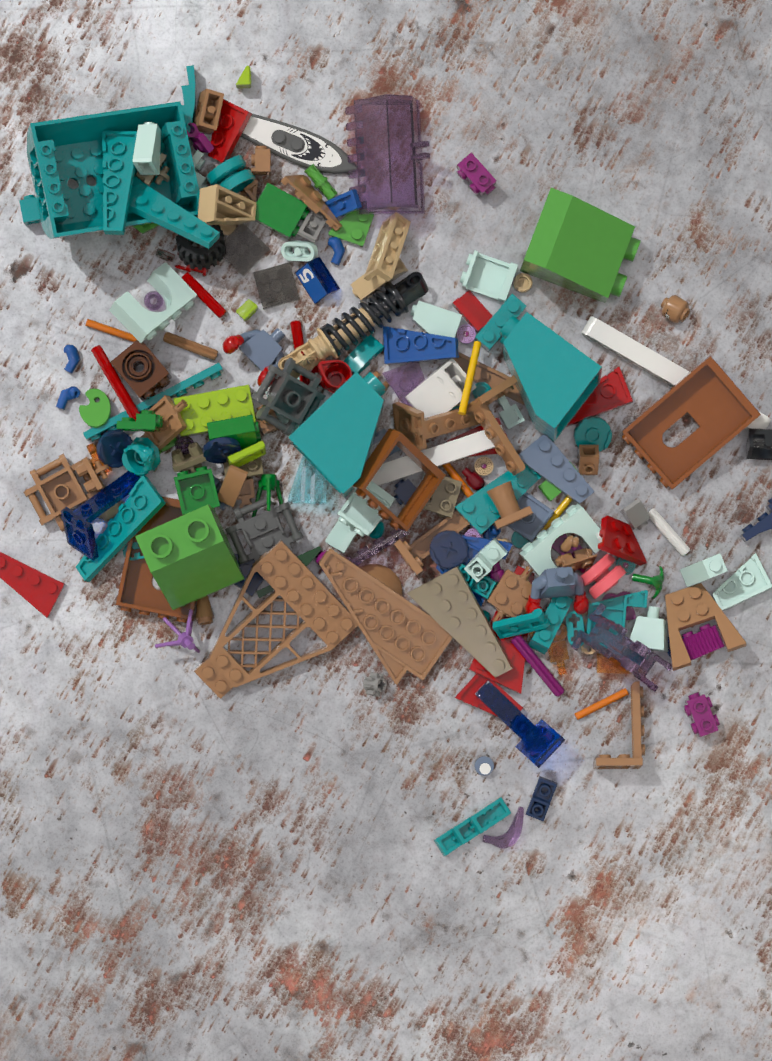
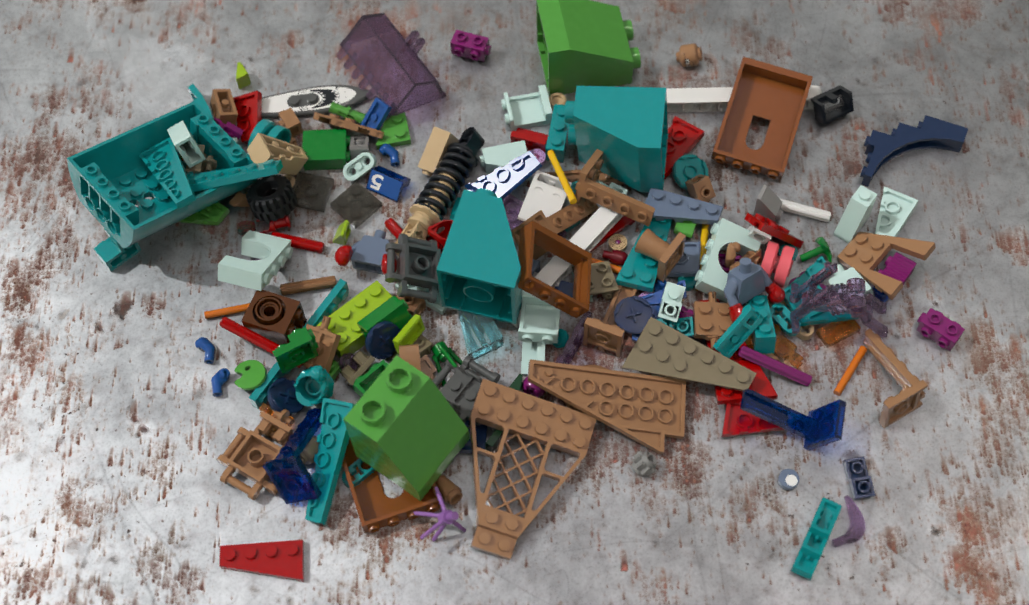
camera: 25 degrees left, 25 degrees down
tan fence [364,212,411,282] -> none

